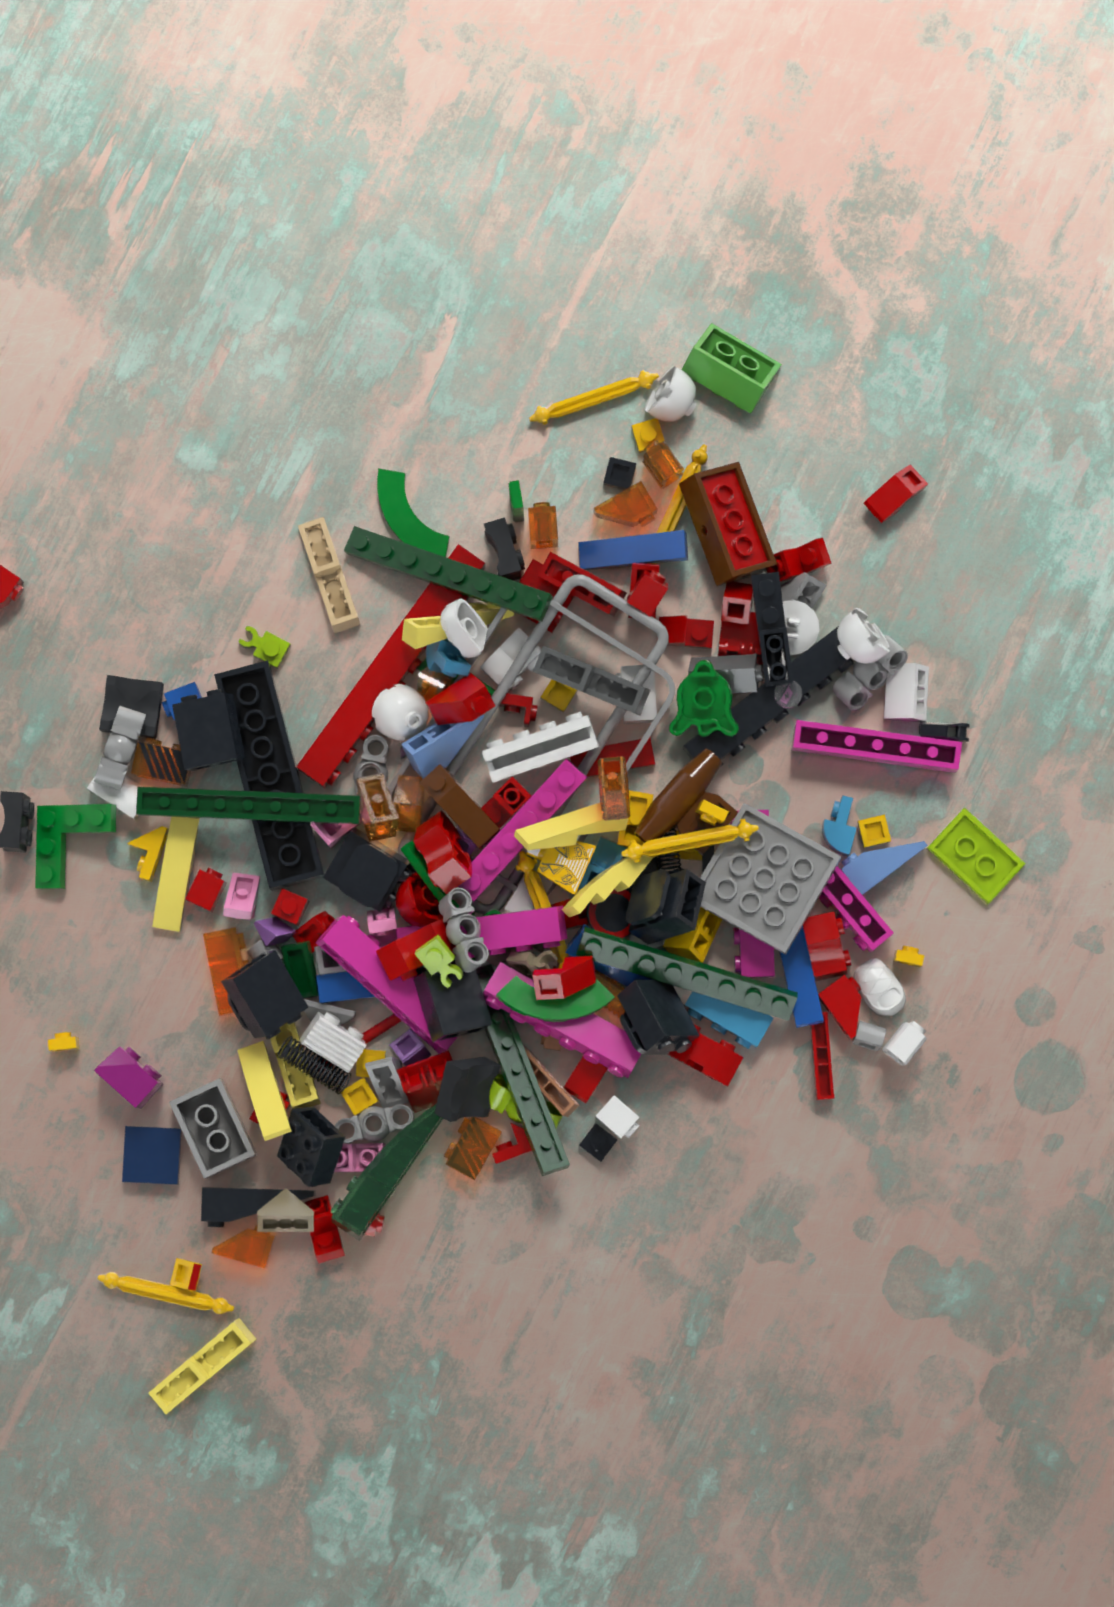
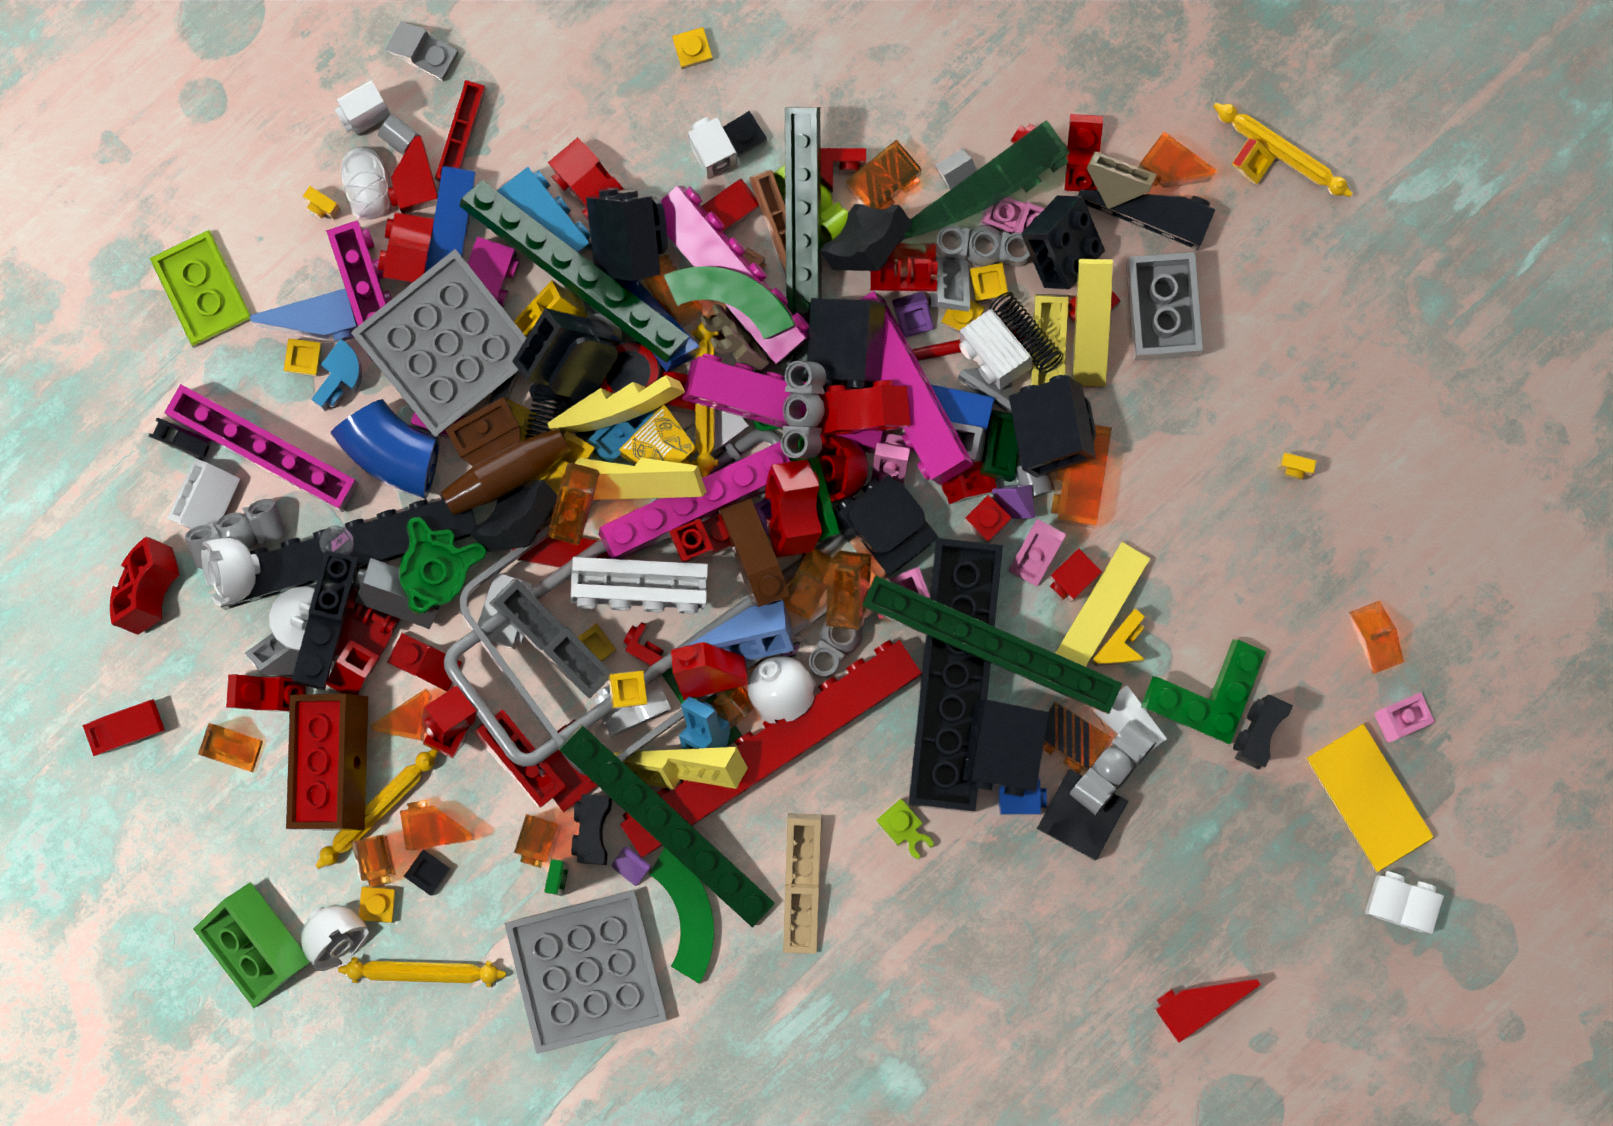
camera: 160 degrees left, 0 degrees up
magenta slope [94,1046,163,1109] -> none
dark blue tile [122,1126,182,1185] -> none
light yellow slope [149,1318,257,1414] -> none
lime plate [415,935,463,988] -> none
white piece [440,599,488,658] -> none
red slope [532,956,596,1000] -> none
blue slope [578,530,688,570] -> none
yellow wheel [621,819,759,863] -> none
yellow plate [696,799,729,825] -> none
none -> red brick [110,536,180,635]
none -> clear orange slope [198,723,263,773]
none -> blue brick [330,399,440,499]
none -> clear orange slope [370,689,432,742]
none -> light grey slope [385,21,459,81]
none -> black brick [470,479,560,552]
none -> light grey plate [504,890,668,1054]
none -> yellow plate [608,671,647,709]
none -> medium lavender slope [612,846,651,886]
none -> yellow plate [672,27,713,70]
none -> light grey slope [935,148,980,194]

